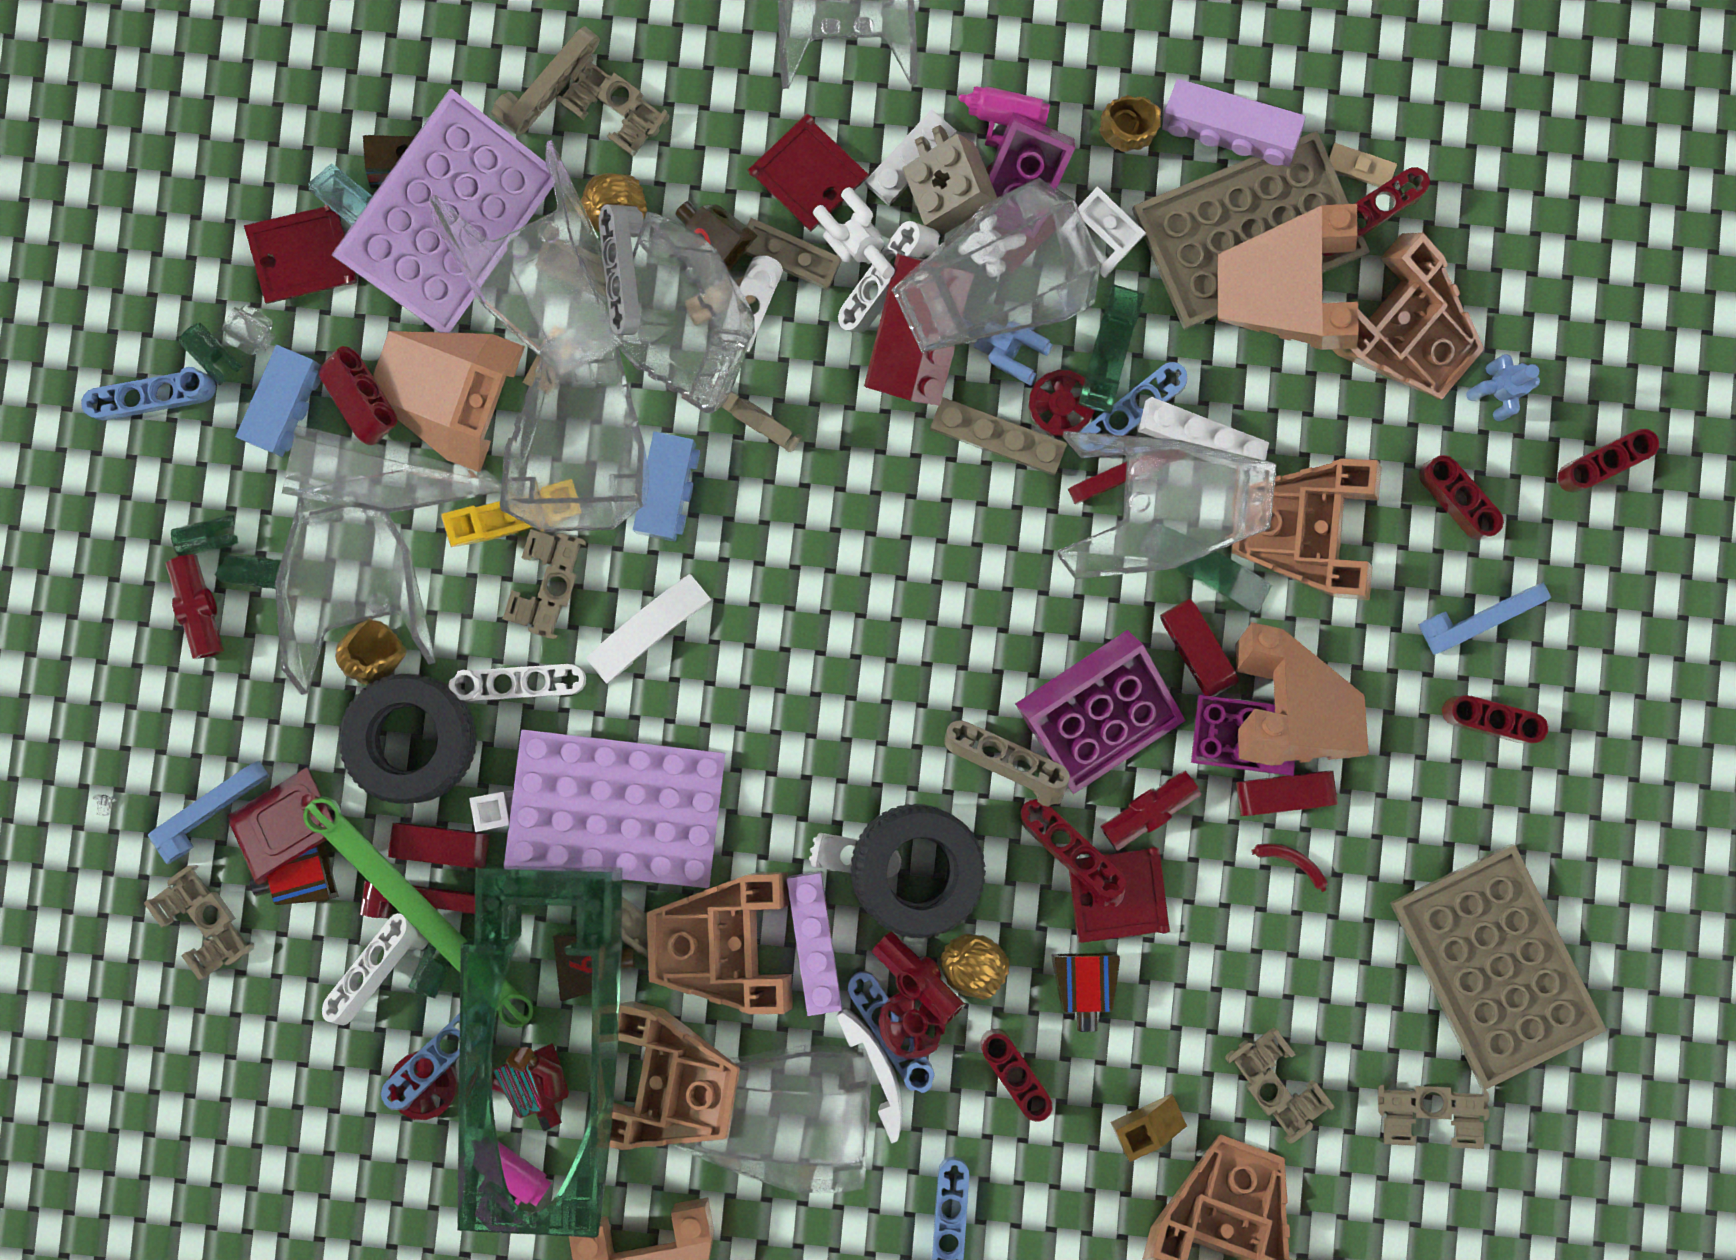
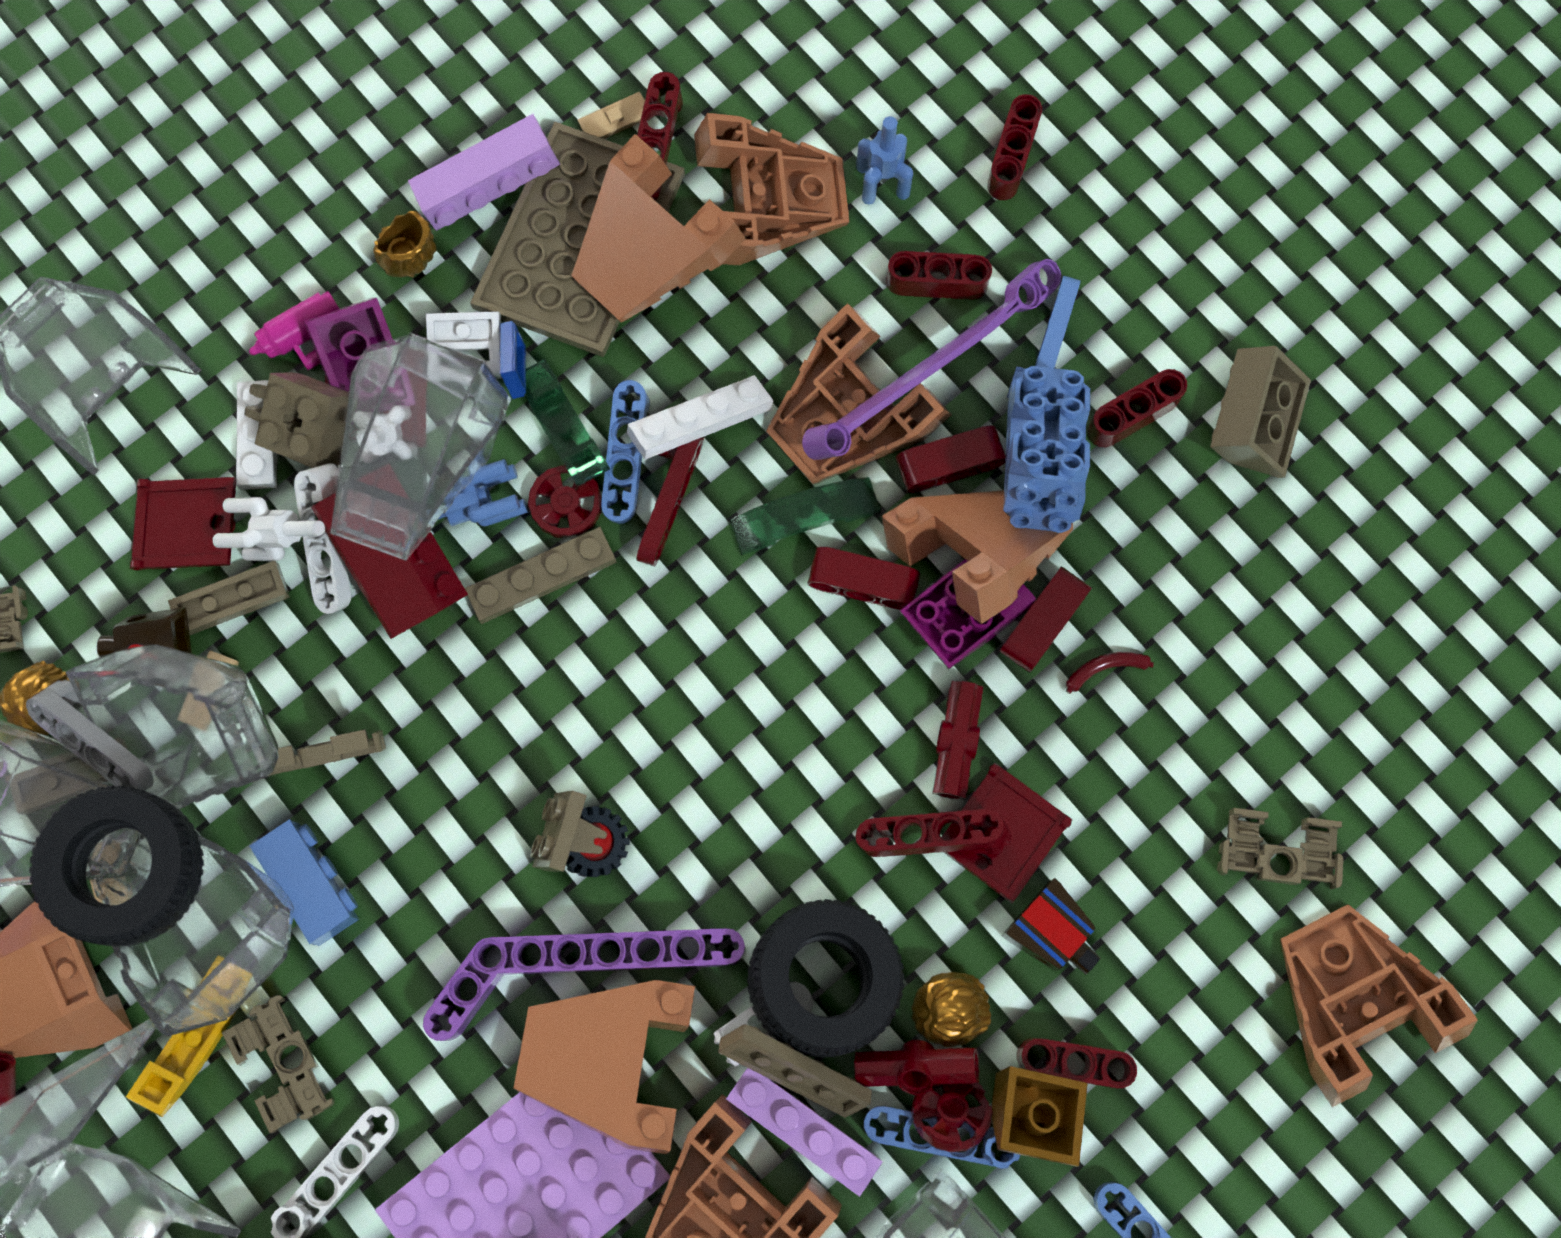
camera: 45 degrees left, 10 degrees down
white slope [586,574,711,684] -> none
white piece [720,256,783,353] -> none
white slope [836,1007,902,1143] -> none
dark tan beam [944,721,1070,807] -> none
magenta slope [1015,630,1185,795] -> none
clear windscreen [1058,431,1277,579] -> none
pearl gold slope [1110,1094,1187,1162] -> none
dark tan piece [1378,1084,1490,1149] -> none
dark tan plate [1390,844,1607,1090] -> none
none -> black tyre [29,786,204,946]
none -> medium lavender beam [423,928,745,1041]
none -> blue tile [500,321,526,399]
none -> nougat wedge [513,980,695,1154]
none -> plate [530,790,630,877]
none -> dark tan plate [718,1024,872,1118]
none -> medium lavender piece [802,259,1061,460]
none -> dark red beam [896,425,1006,493]
none -> pearl gold slope [992,1066,1088,1167]
none -> medium blue brick [1003,366,1090,533]
none -> dark tan slope [1210,346,1311,478]

